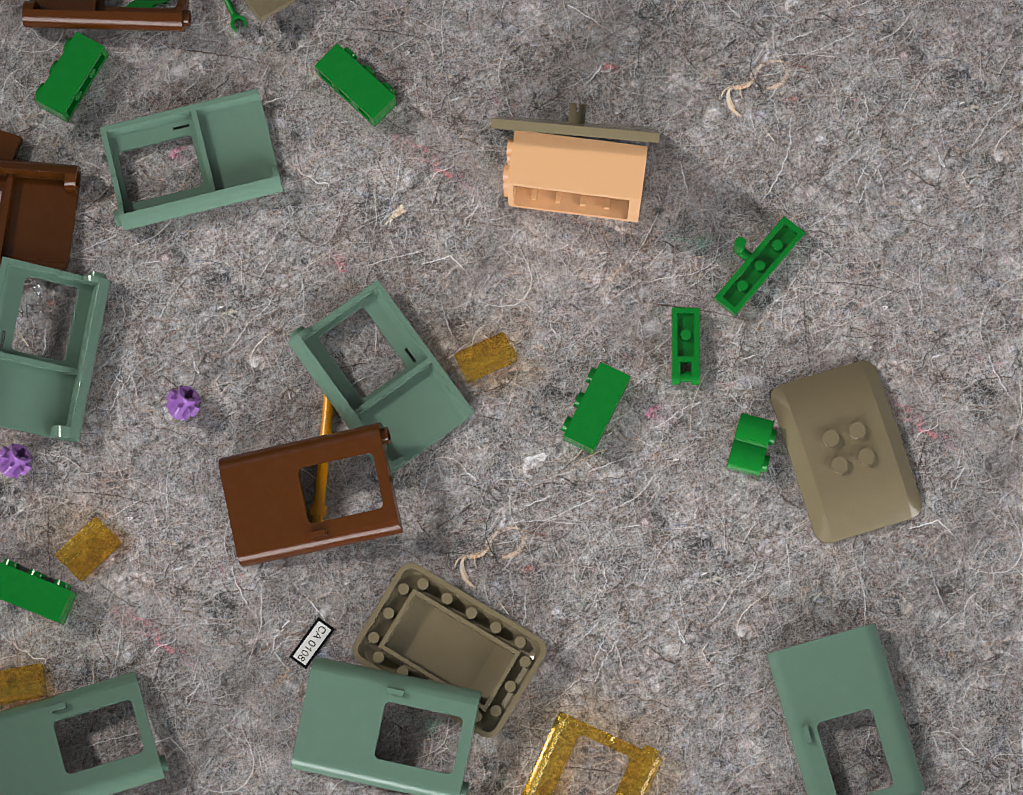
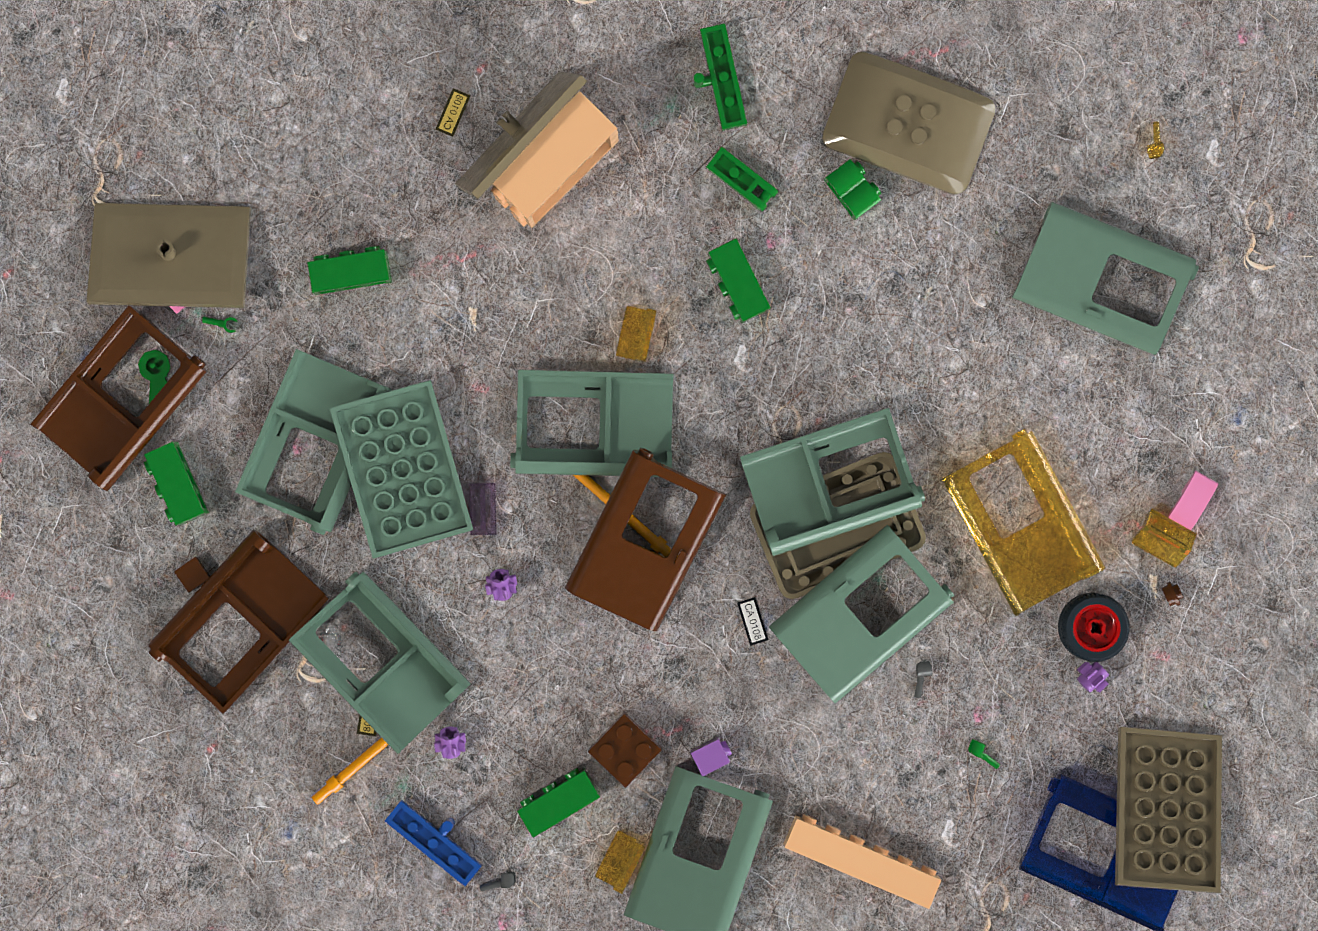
camera: 60 degrees left, 10 degrees up
clear yellow panel [54,516,122,581] -> none
none -> sand green piece [330,380,473,559]
none -> clear yellow sticker [436,88,470,137]
none -> clear purple tile [469,483,497,535]
none -> reddish brown brick [588,711,662,788]
none -> medium lavender brick [690,737,732,777]
none -> sand green piece [740,408,925,556]
none -> clear yellow hand [1147,122,1164,159]

